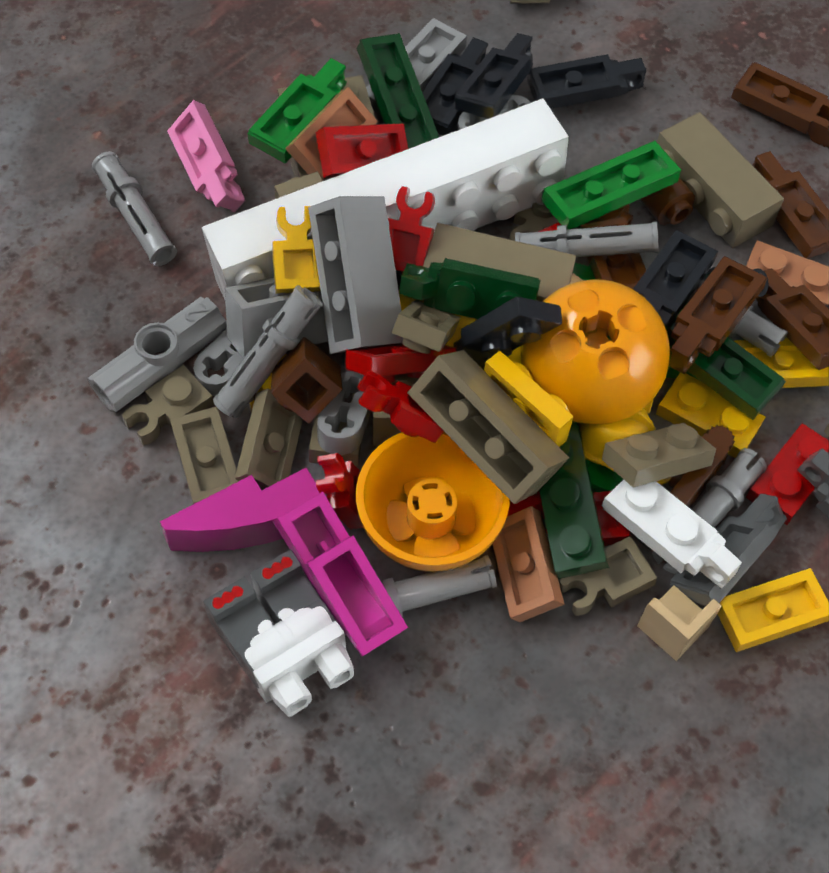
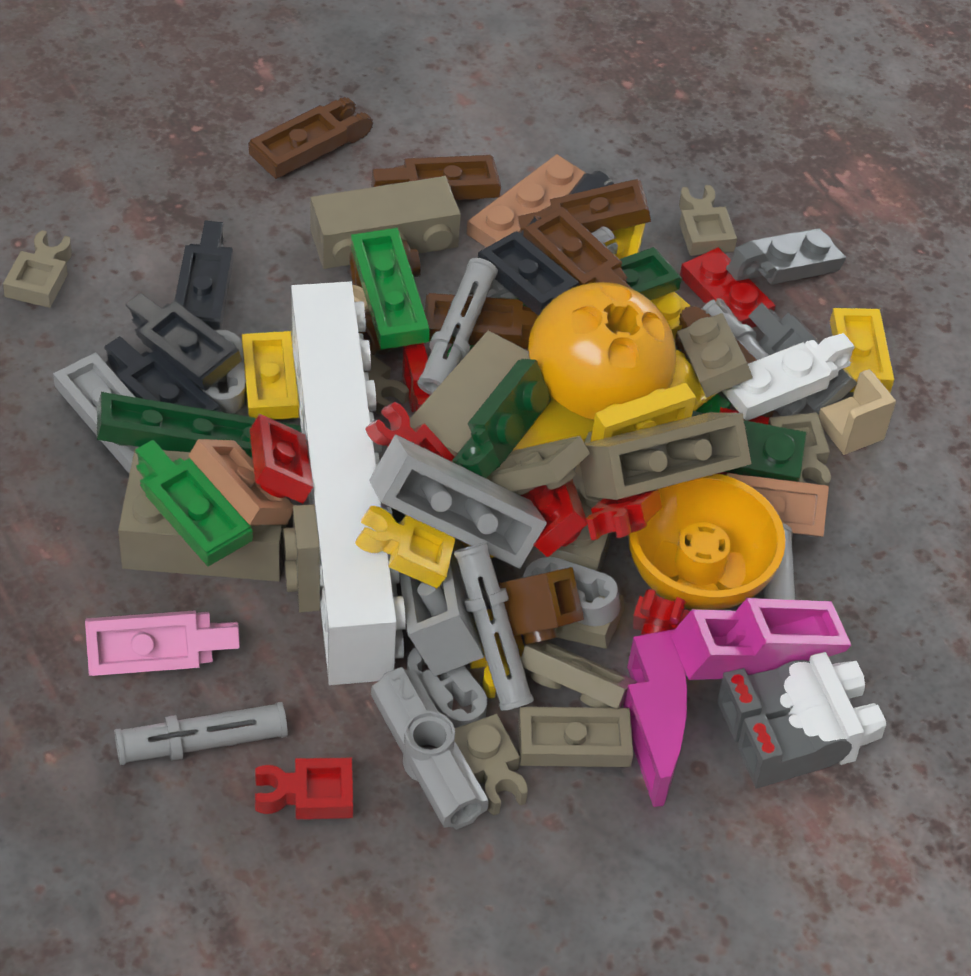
camera: 75 degrees left, 10 degrees down
black hinge [453,296,562,370] -> none
none -> red plate [255,757,353,819]

